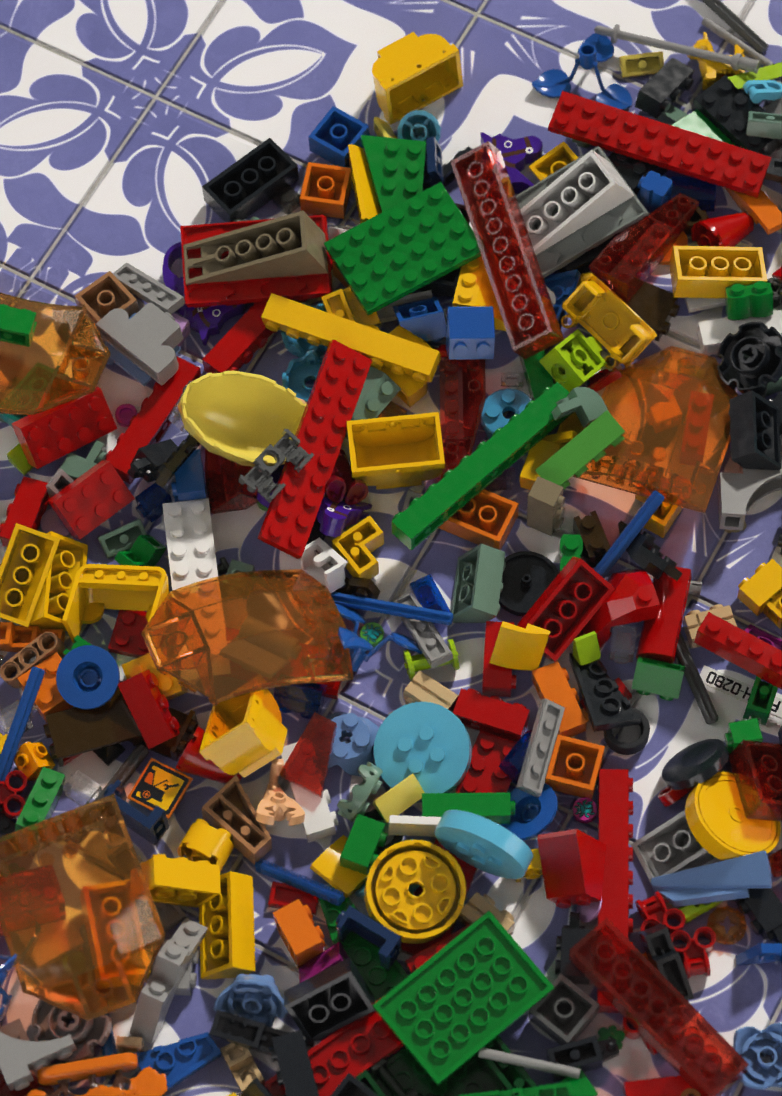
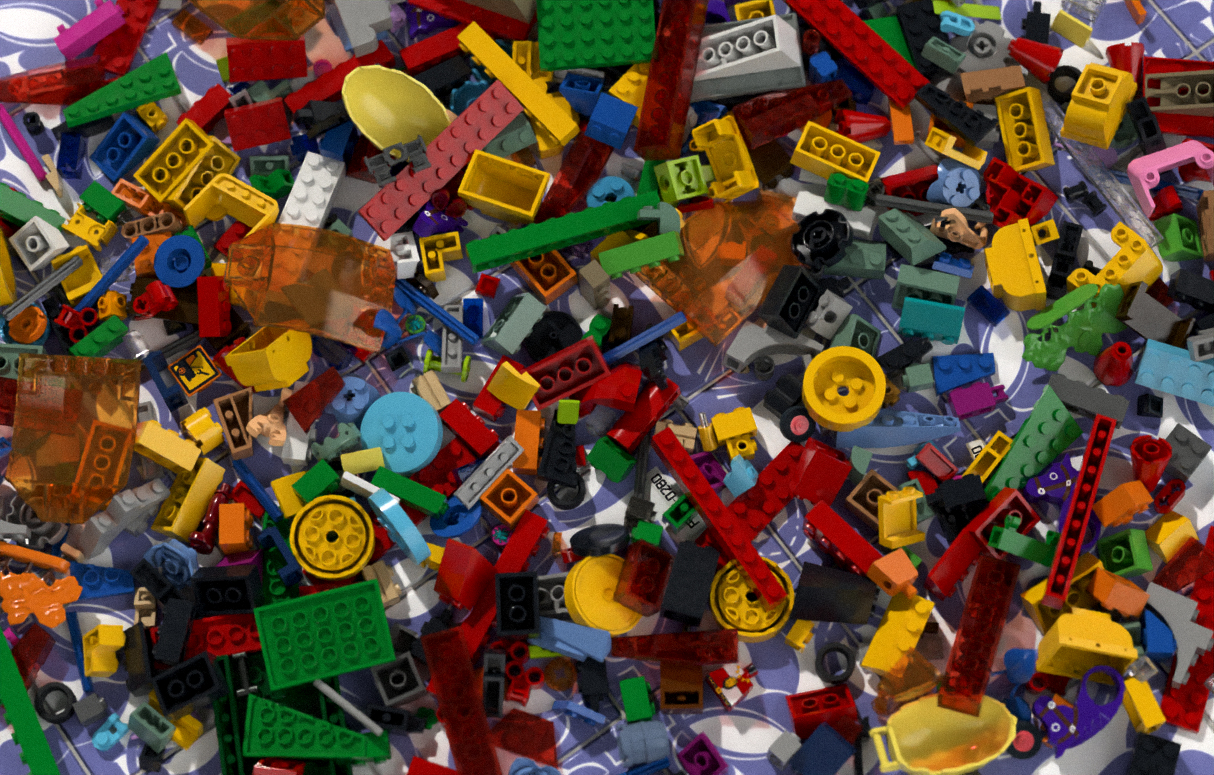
camera: 25 degrees right, 5 degrees up
none -> red piece [133,280,179,318]
none -> dark red piece [188,483,231,555]
none -> clear blue bush [227,81,251,96]
none -> black slope [384,345,410,372]
none -> dark grey panel [390,622,419,653]
none -> black brick [412,55,473,99]
none -> red tile [475,273,501,299]
none -> clear red wing [481,708,558,769]
none -> black brick [495,571,541,641]
none -> clear orange tile [552,532,563,558]
none -> clear smoke brick [624,496,657,534]
none -> yellow piece [698,412,718,452]
none -> clear orange tile [754,189,797,218]
none -> dark grey wheel [754,355,775,381]
none -> clear red bush [802,30,821,54]

